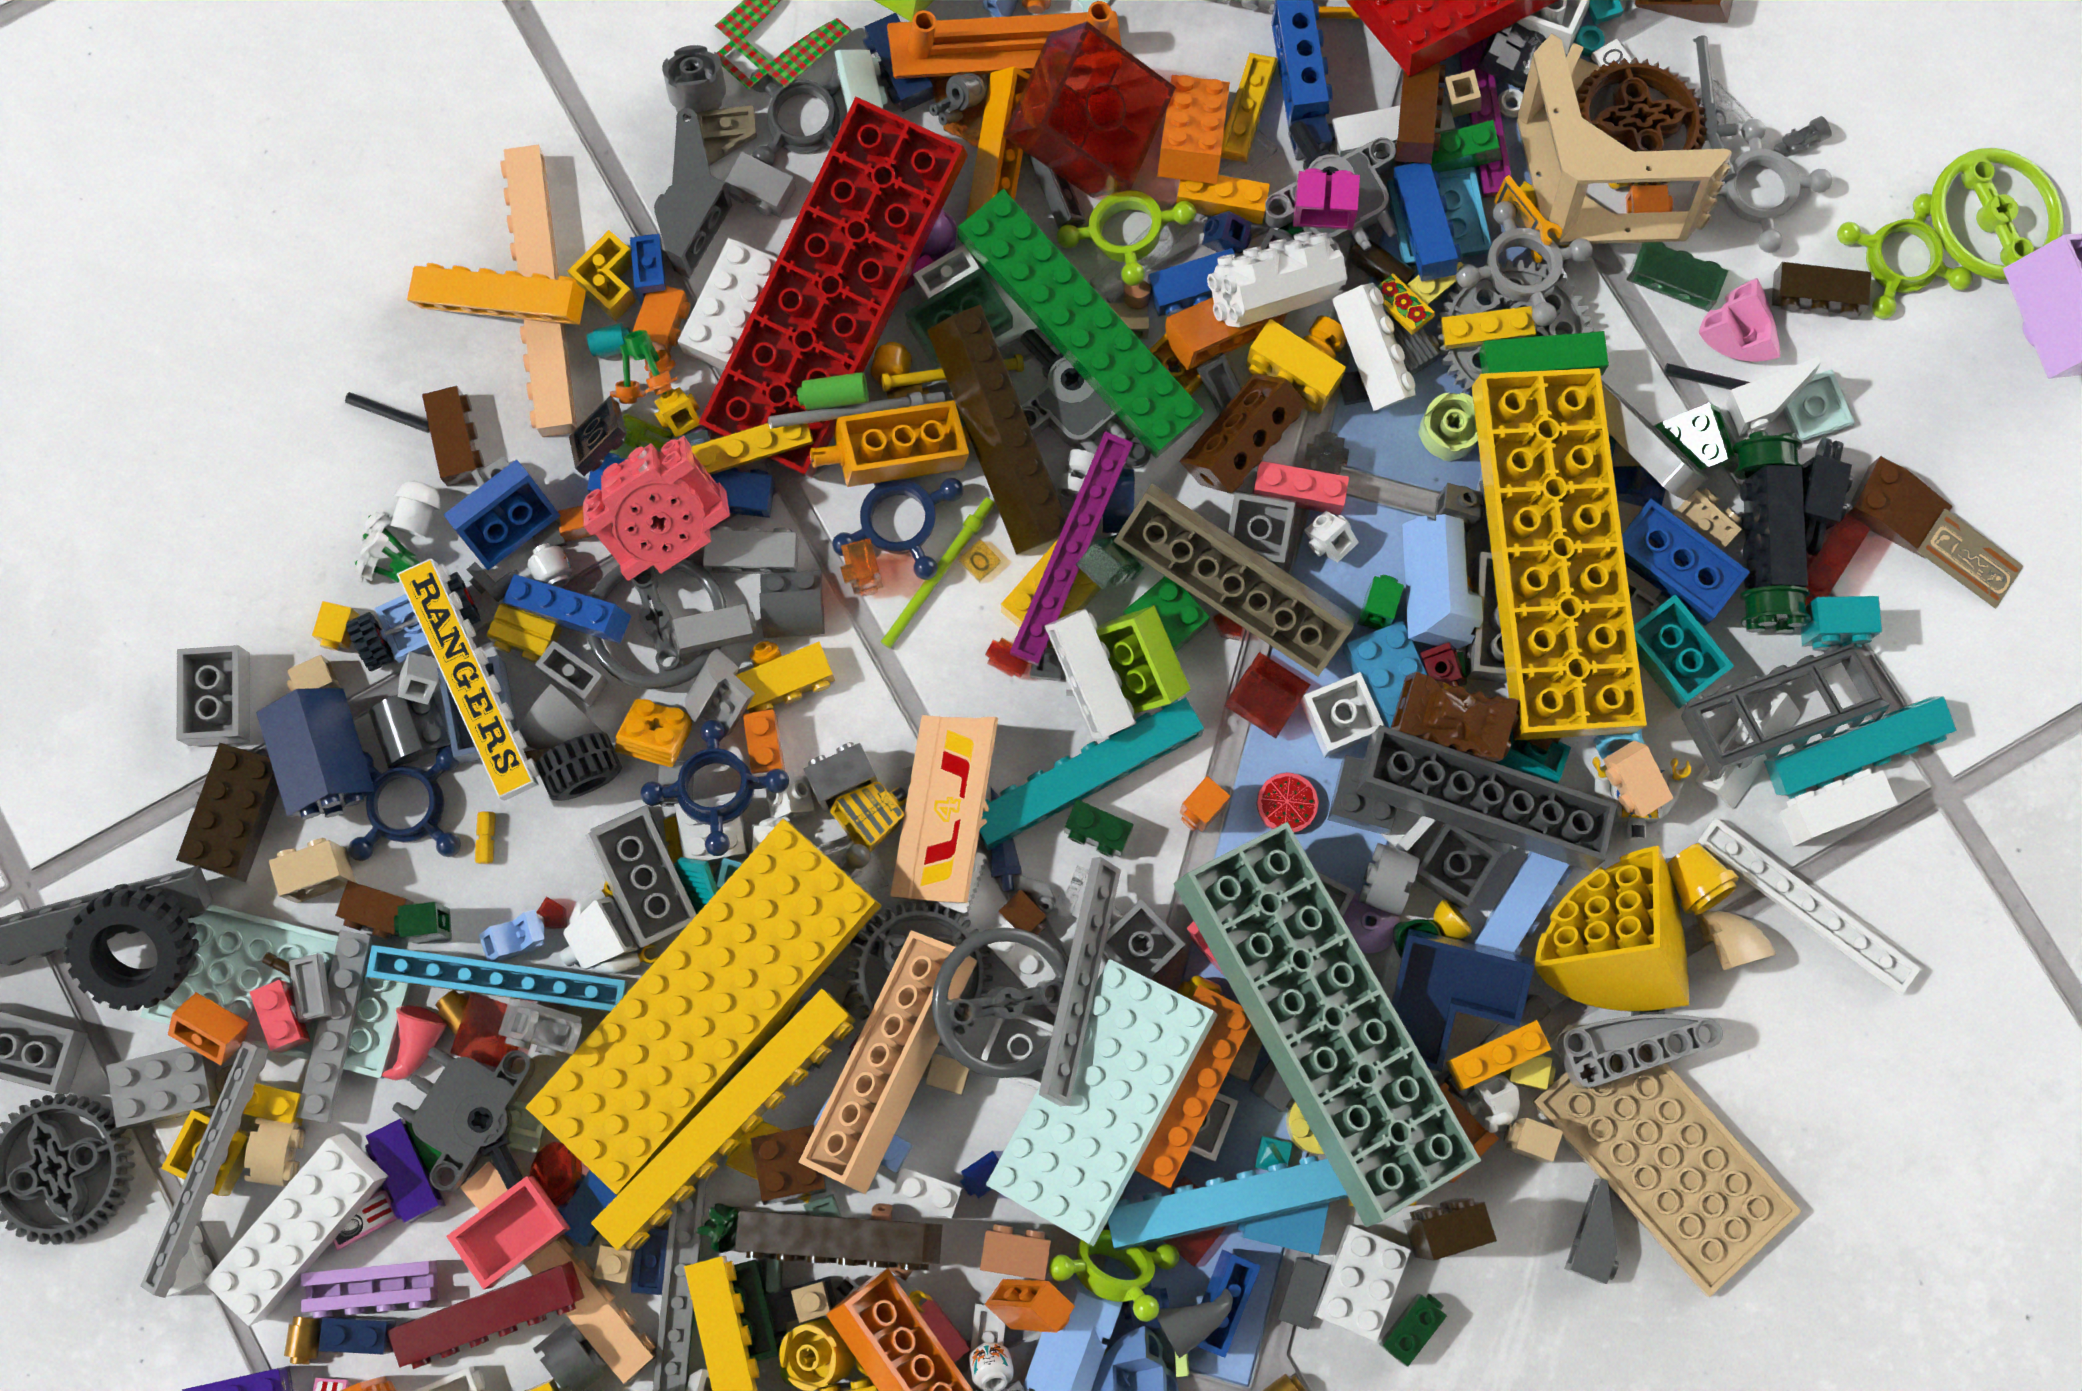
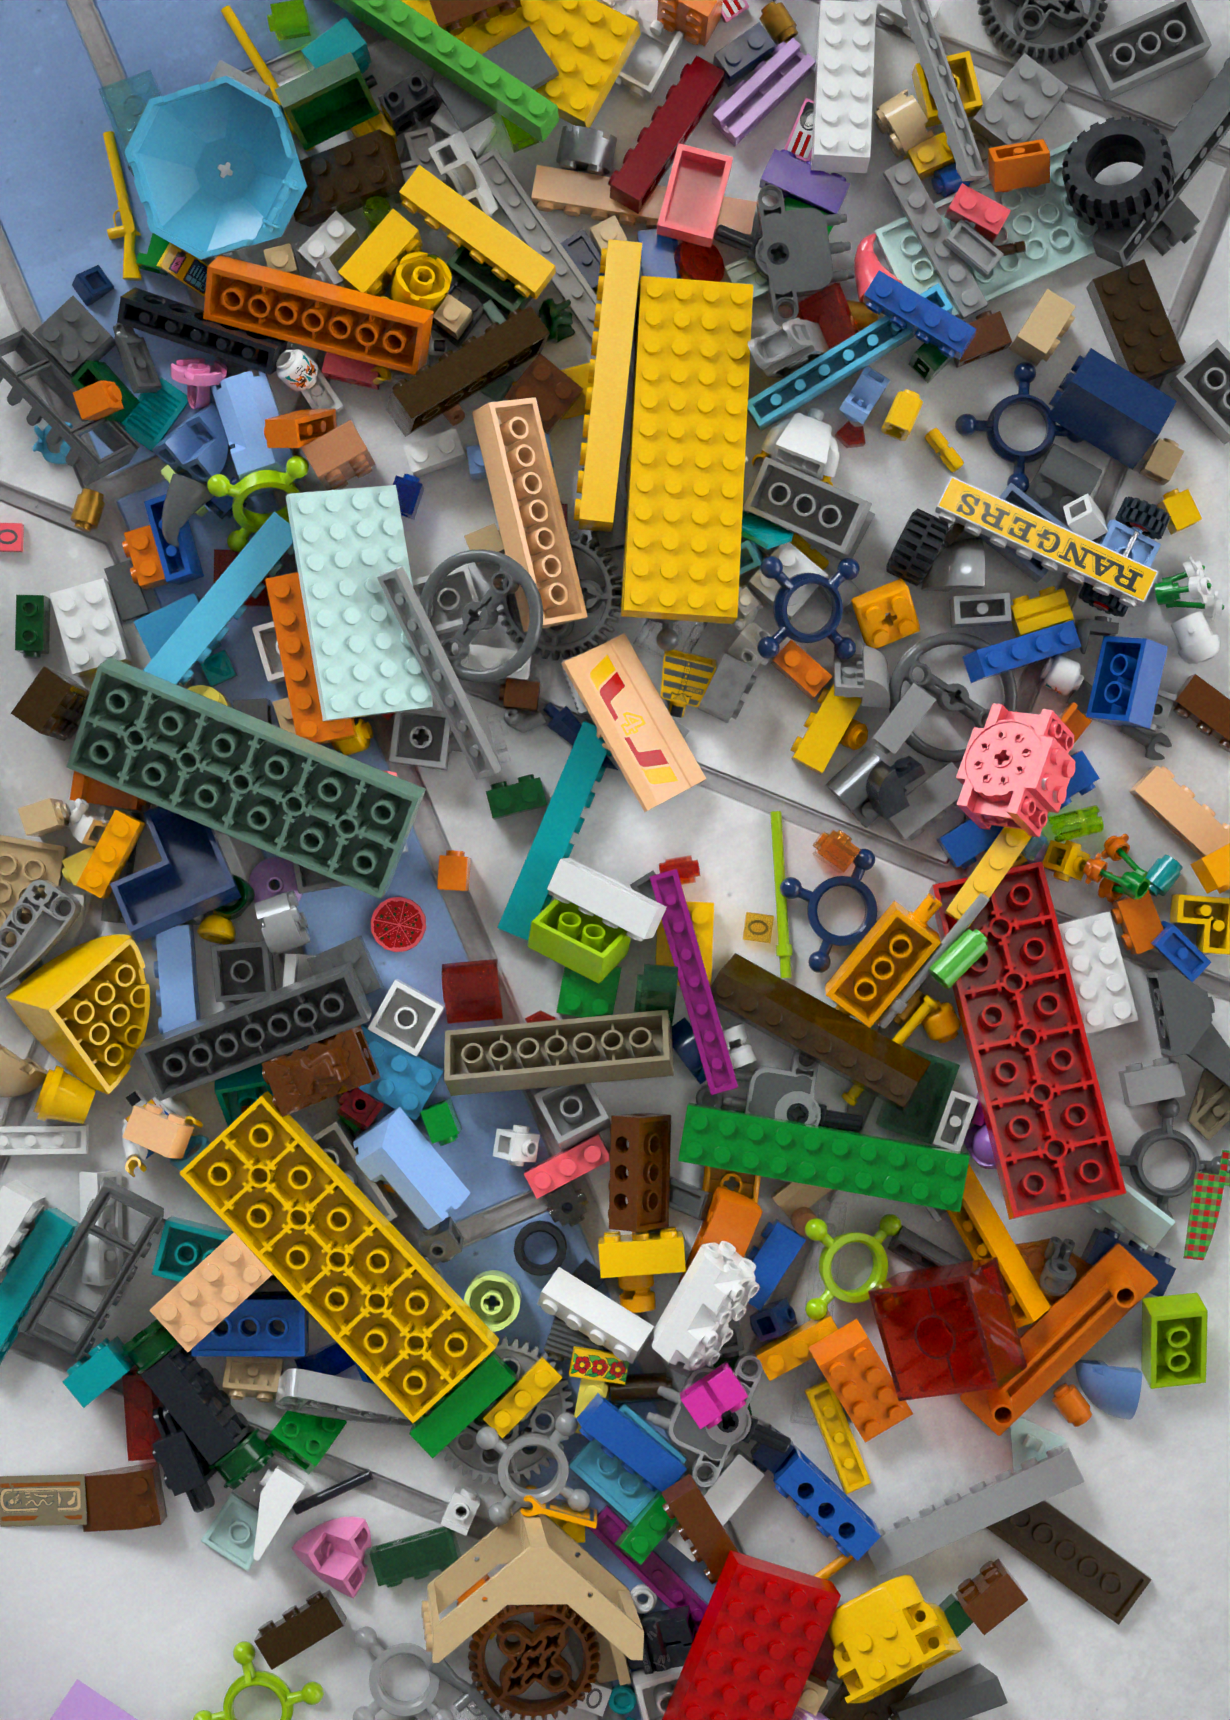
camera: 140 degrees right, 10 degrees up
black plate [569,395,627,476] -> none
tan brick [1445,70,1481,117] -> none
none -> orange brick [122,525,169,590]
none -> light nougat brick [149,1233,273,1352]
none -> white brick [440,1487,481,1536]
none -> black tyre [514,1220,567,1276]
none -> blue brick [864,270,976,360]
none -> black brick [866,756,926,820]
none -> yellow brick [881,389,923,441]
none -> blue brick [931,162,974,197]
none -> dark grey bar [1120,726,1172,760]
none -> dark grey brick [1147,197,1200,256]

